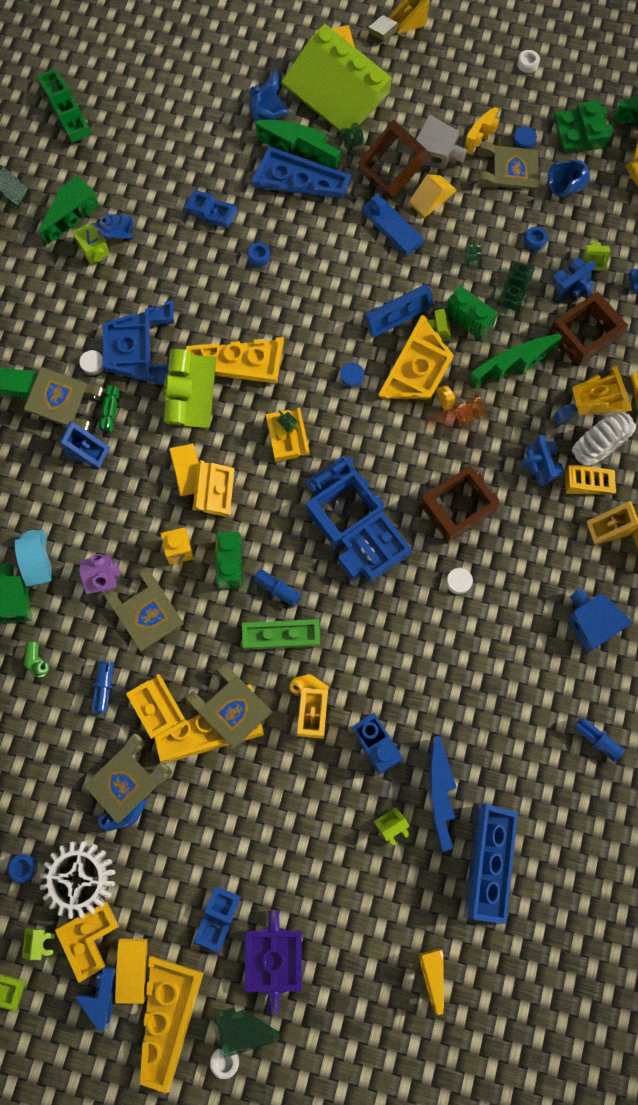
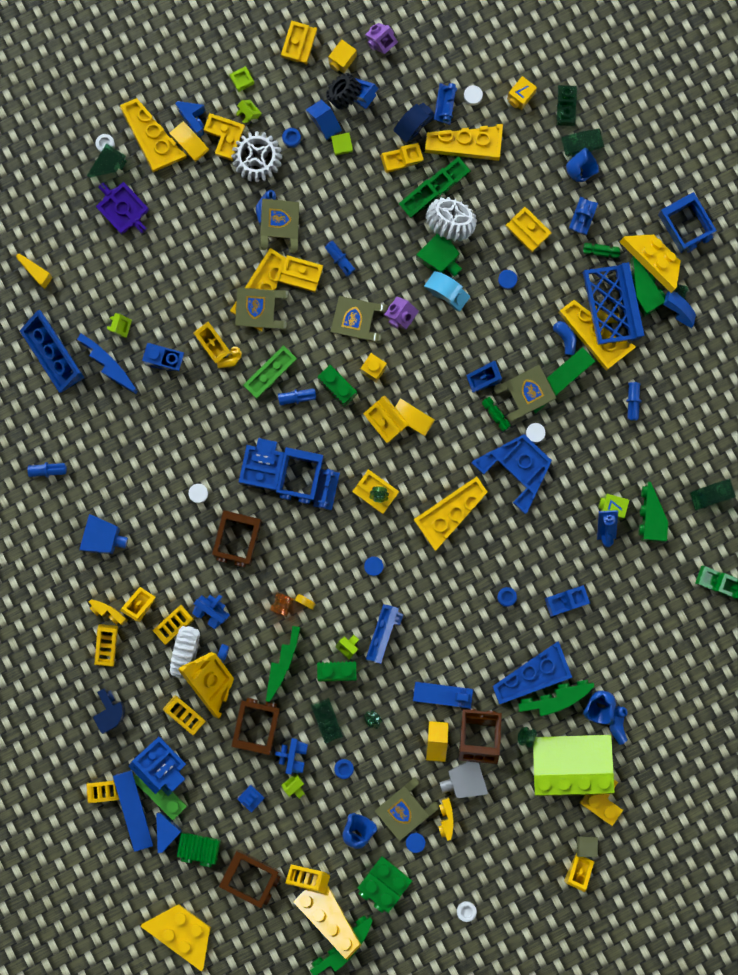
camera: 140 degrees right, 10 degrees up
bright green arm [24,642,49,677] -> none
lime panel [163,349,216,428] -> none
blue slope [193,886,241,954] -> none
yellow wing [378,315,454,399] -> none

